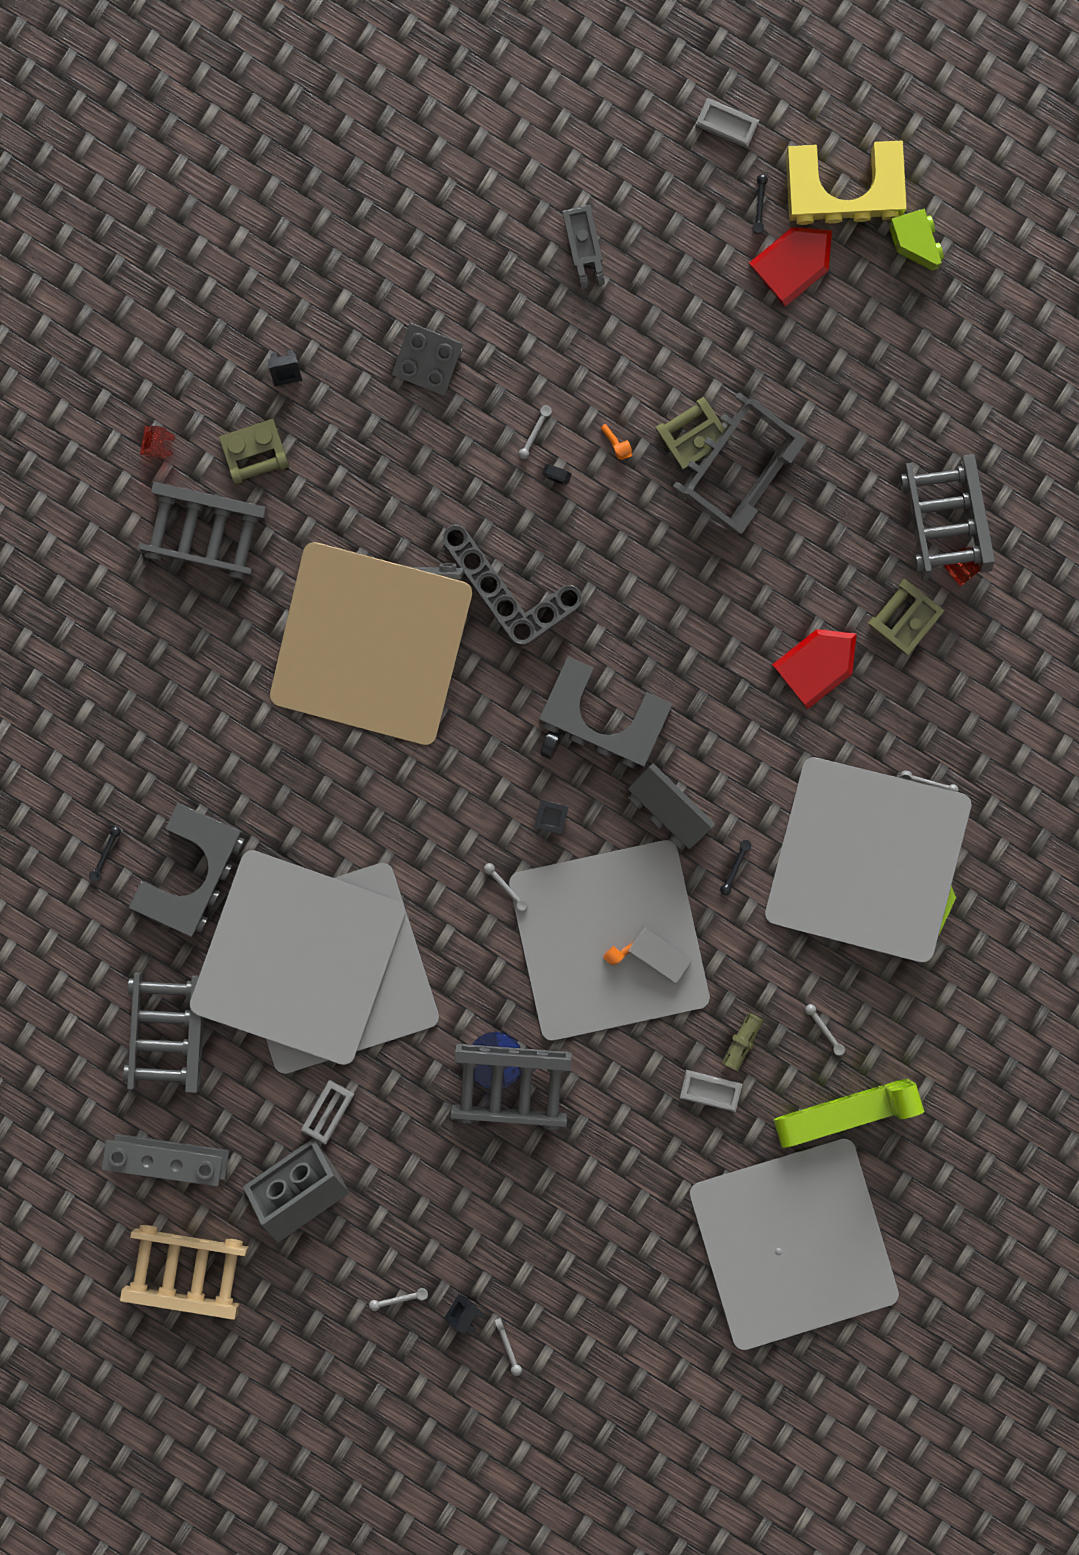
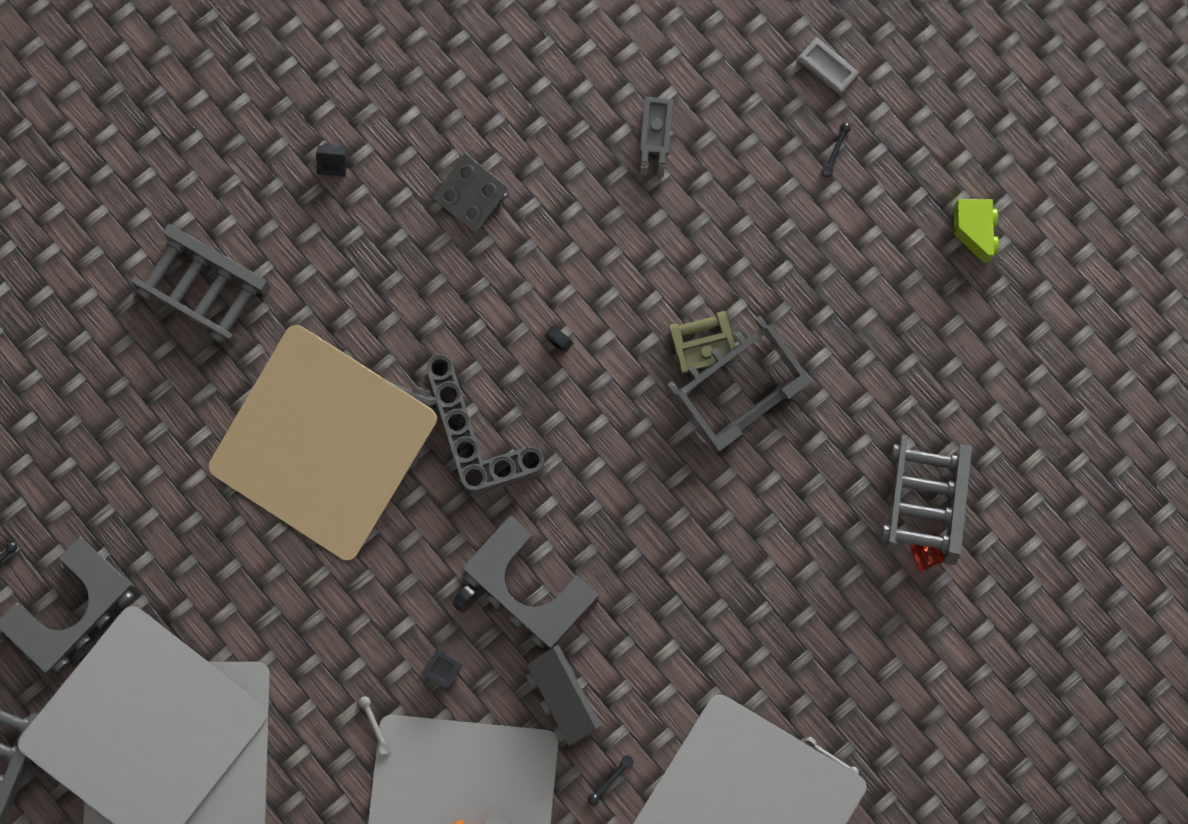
camera: 15 degrees right, 10 degrees down
clear red tile [140,426,175,457] -> none
olive plate [219,419,290,485] -> none
light grey hinge [518,405,552,460] -> none
orange hand [600,424,632,460] -> none
red tile [748,227,832,307] -> none
red tile [772,629,857,709] -> none
light yellow arch [786,141,906,225] -> none
olive plate [867,579,944,656] -> none

